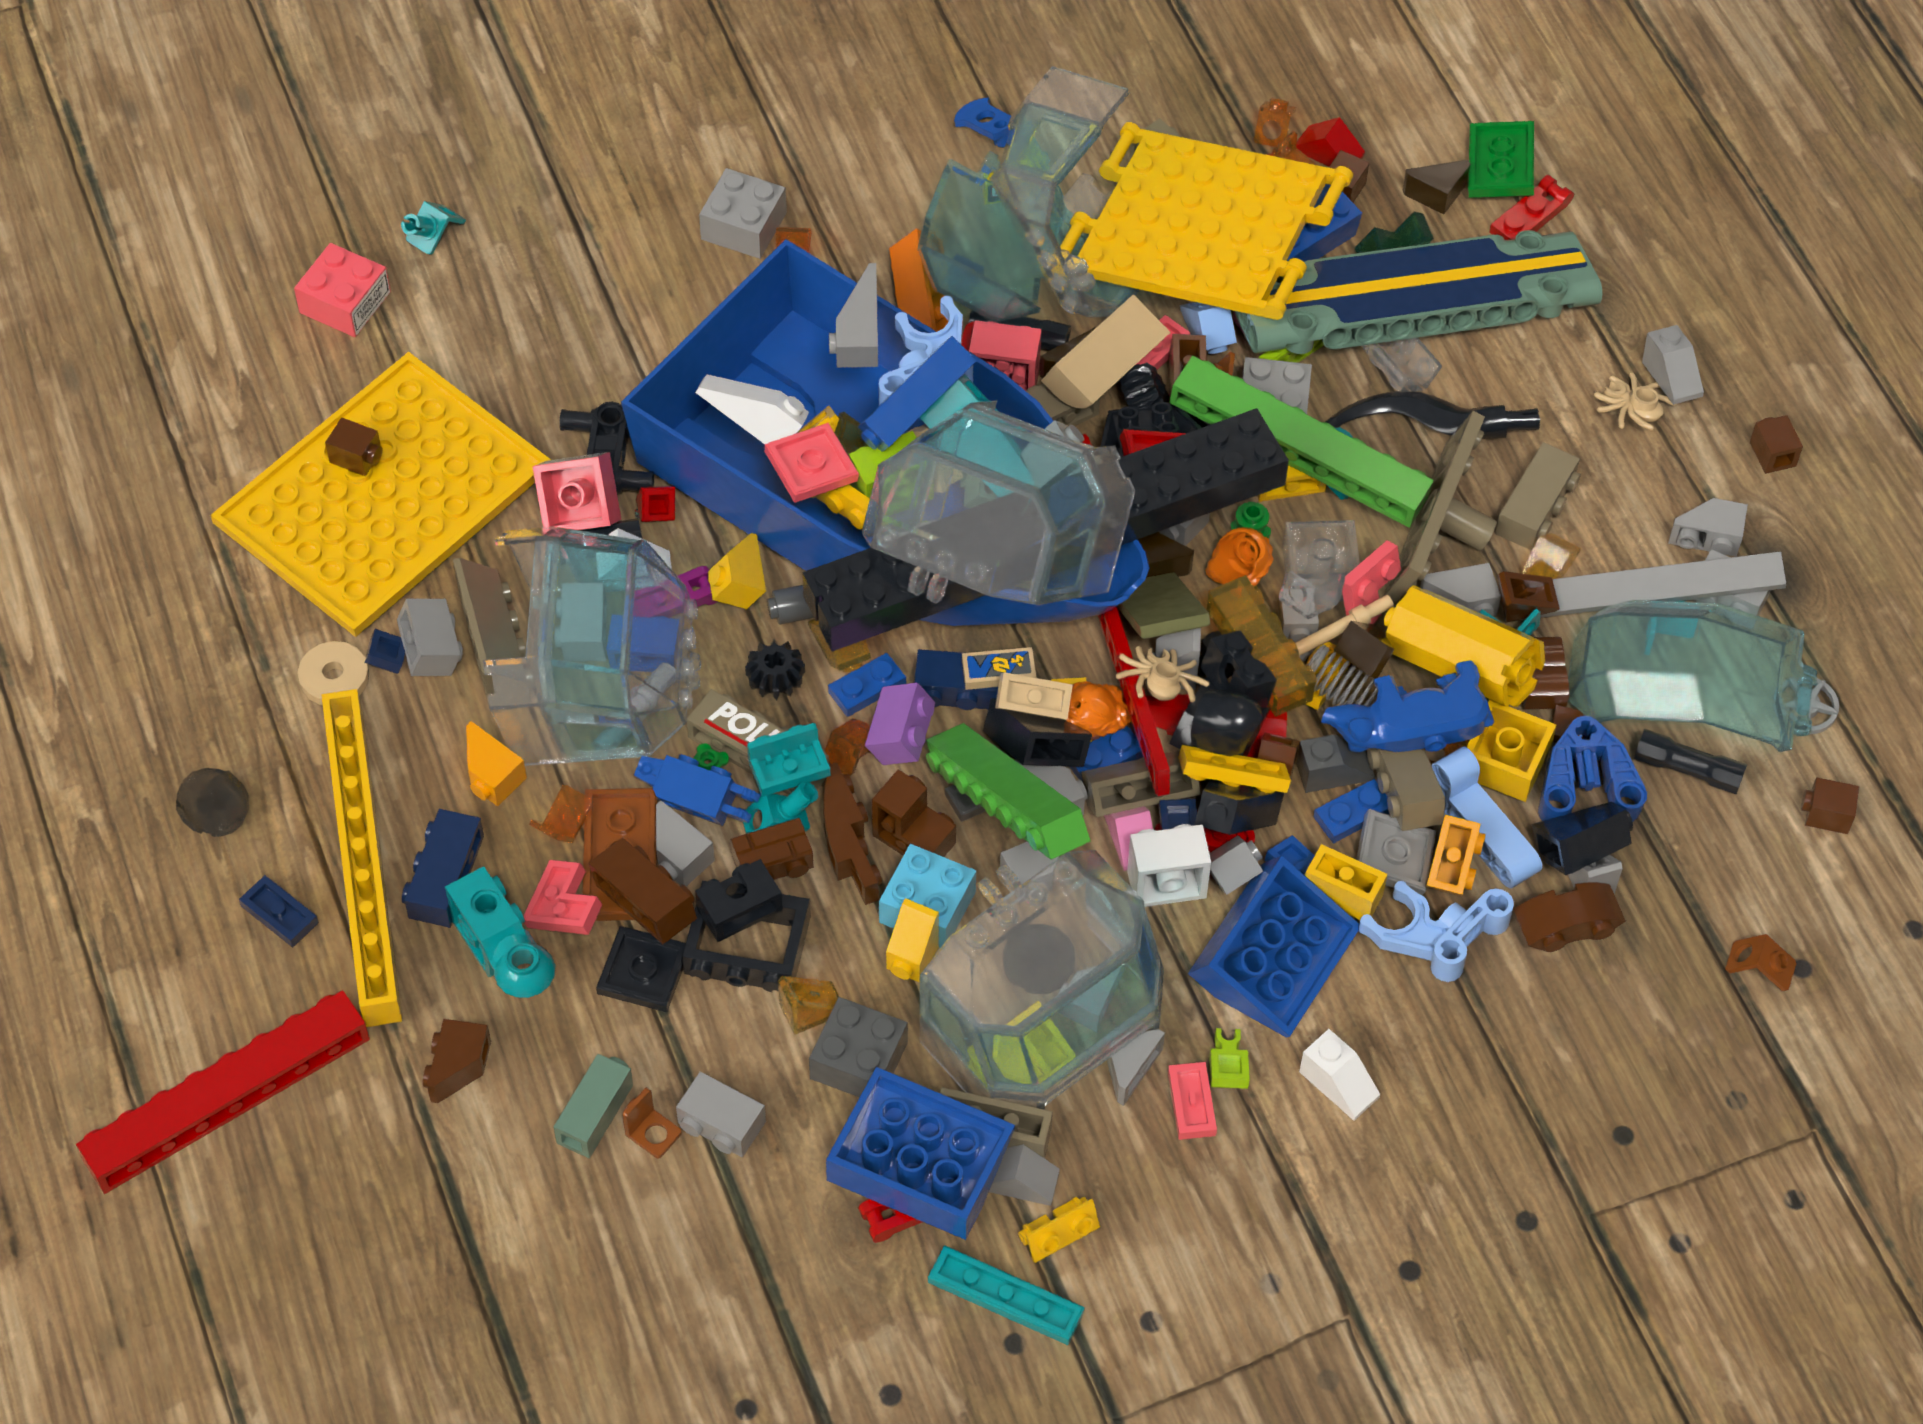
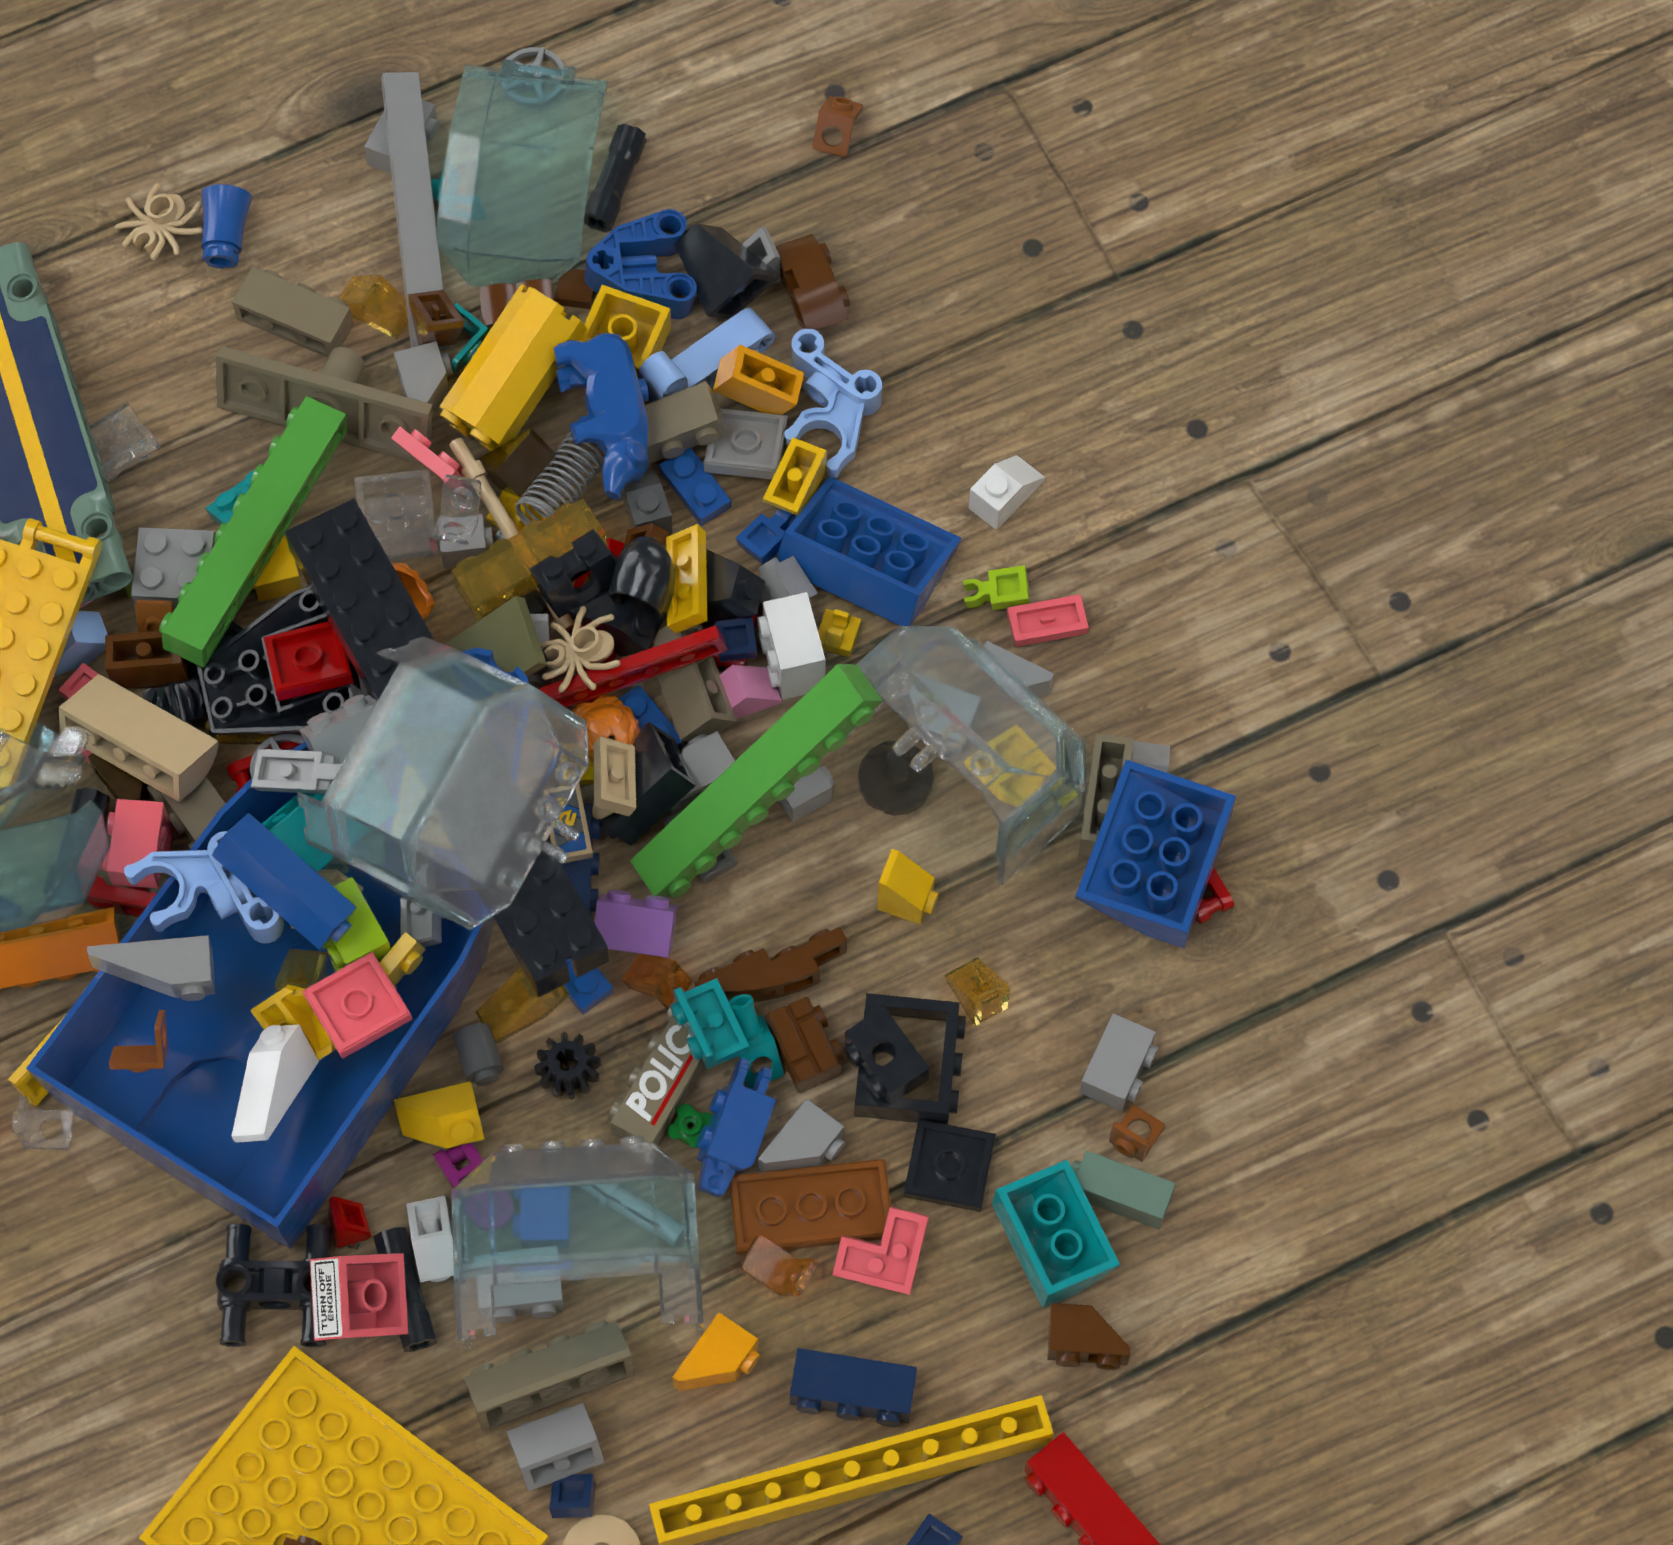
camera: 95 degrees left, 10 degrees up
teal brick [445,866,556,998] -> none
reddish brown brick [589,837,697,944] -> none
dark grey brick [809,997,908,1097] -> none
reddish brown brick [872,769,956,857] -> none
medium azure brick [879,844,976,950] -> none
teal tile [928,1245,1085,1345] -> none
yellow hinge [1018,1197,1100,1263] -> none
black animal [1325,391,1540,439] -> none
light grey slope [1642,325,1704,405] -> none
light grey slope [1668,498,1748,557] -> none
reddish brown brick [1750,415,1803,474] -> none
reddish brown brick [1801,777,1859,834] -> none
none -> dark orange bracket [109,1010,169,1073]
none -> blue plant [201,184,252,269]
none -> light grey hinge [251,749,357,794]
none -> yellow tile [818,609,862,658]
none -> teal slope [992,1159,1120,1309]

